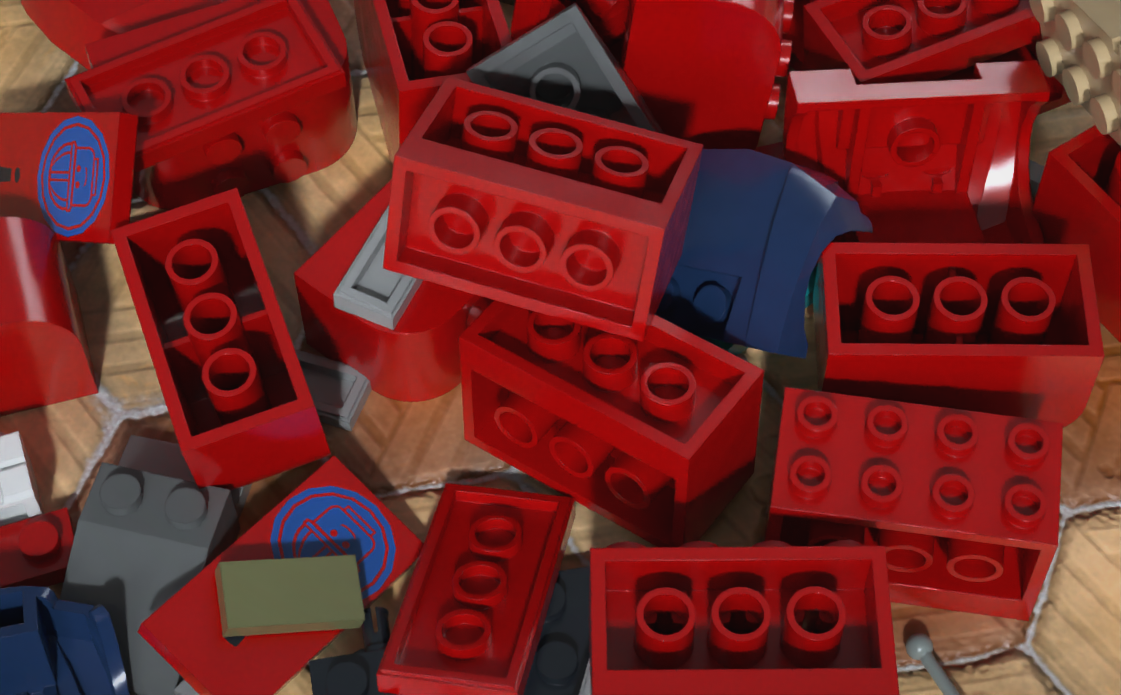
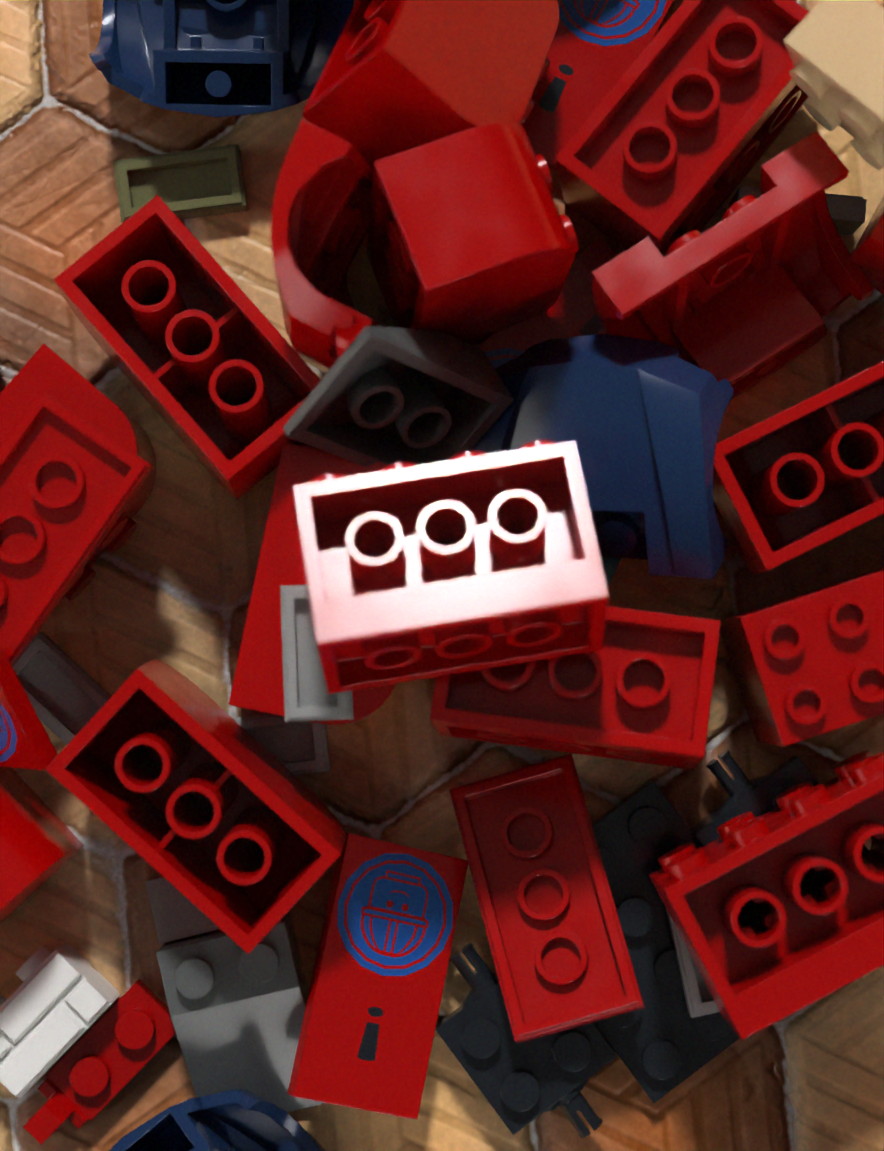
camera: 30 degrees left, 30 degrees up
olive tile [215,555,365,637] -> none

